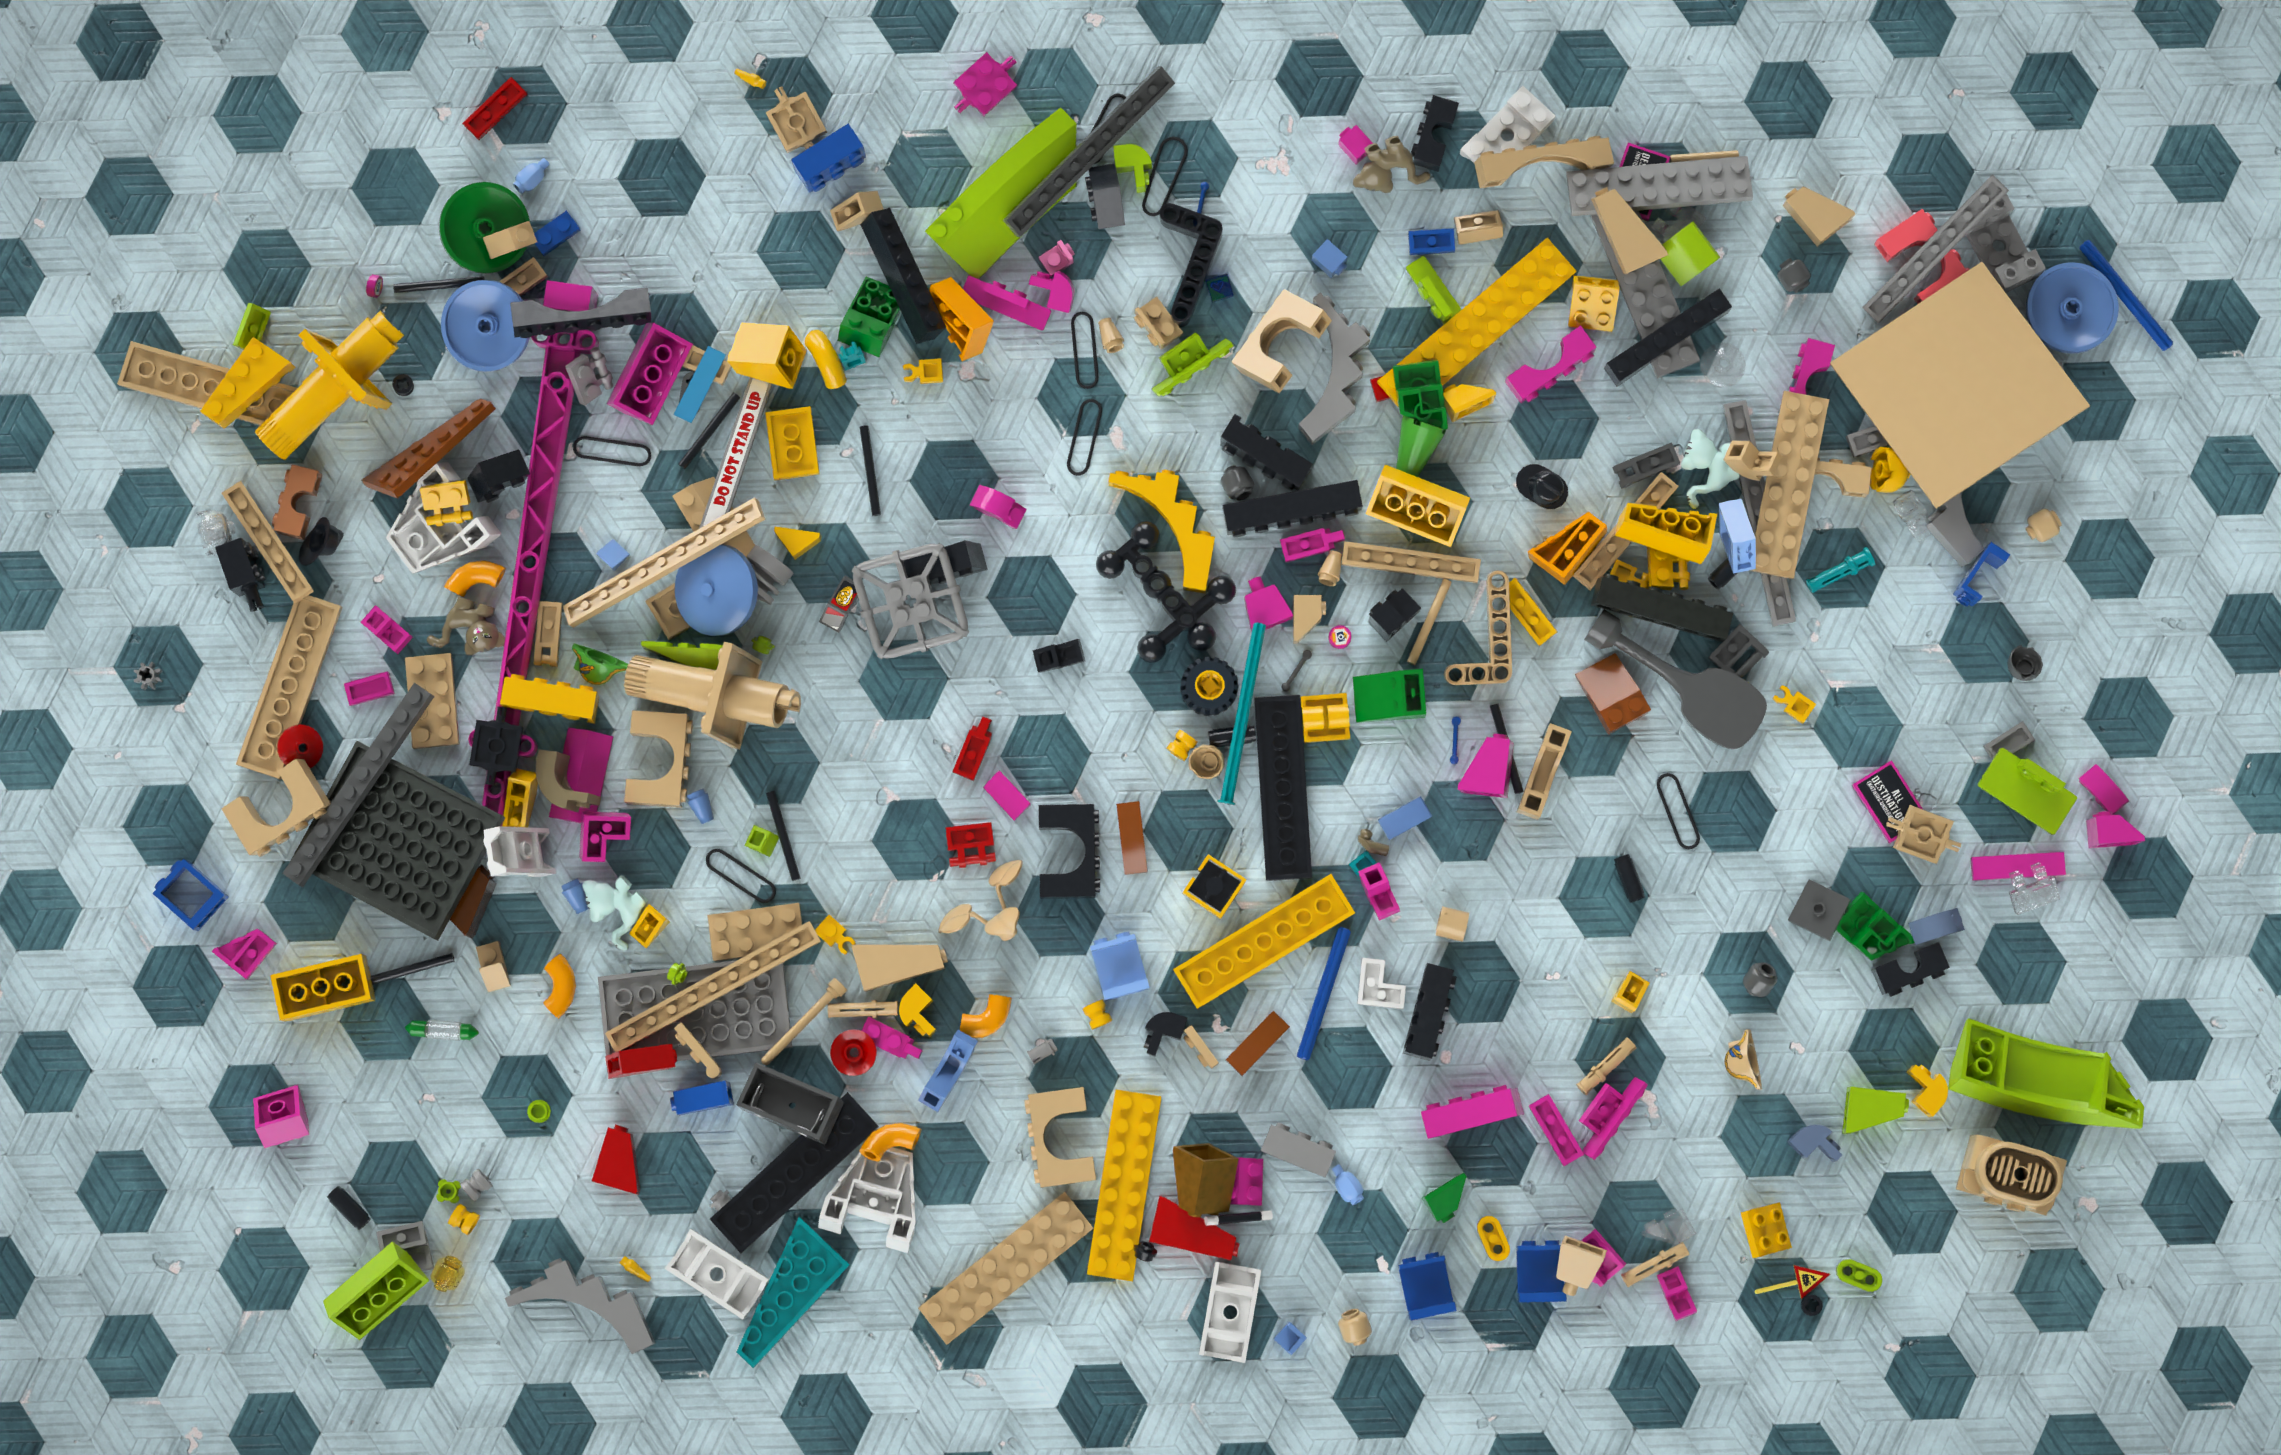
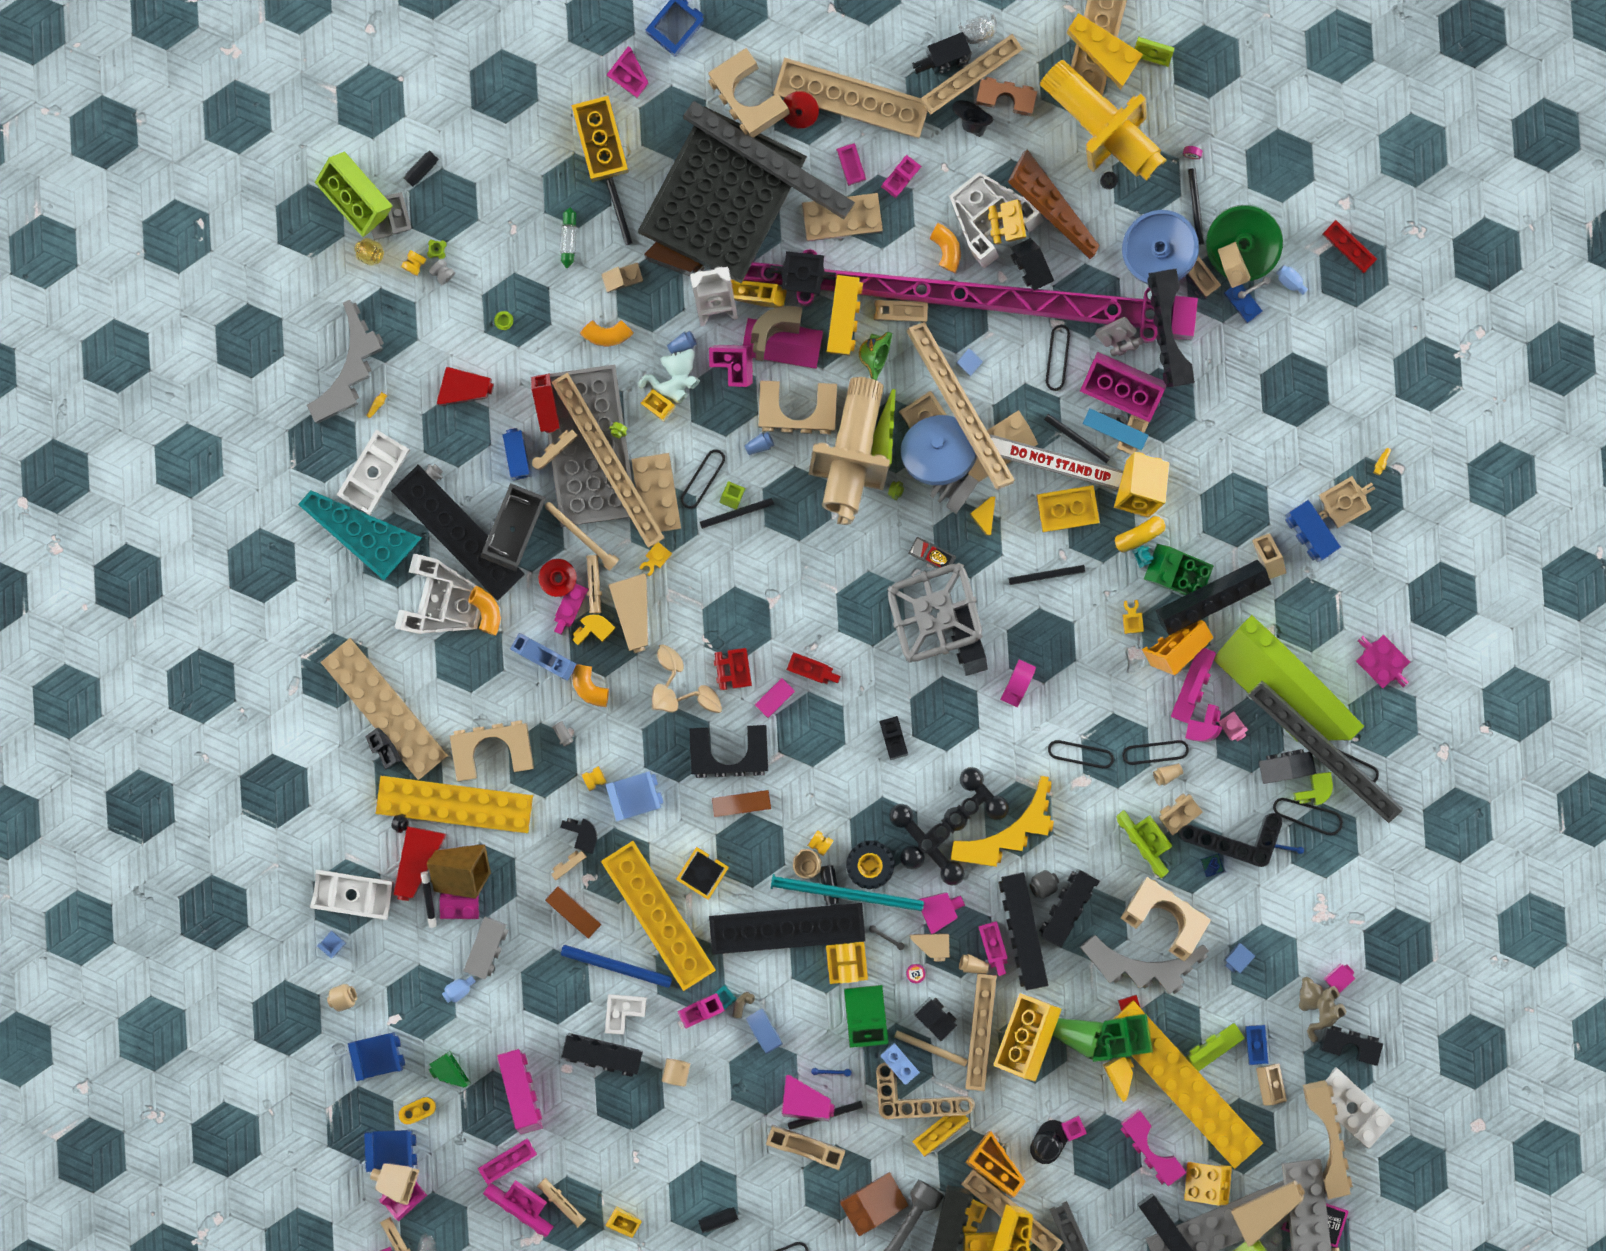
camera: 85 degrees right, 5 degrees up
dark pink slope [253,1085,309,1148] -> none
dark tan animal [427,597,505,656] -> none
none -> black slope [365,728,402,770]
none -> light blue bracket [880,1043,920,1085]
none -> dark pink plate [1061,1116,1087,1142]
none -> light grey hinge [1238,277,1271,299]

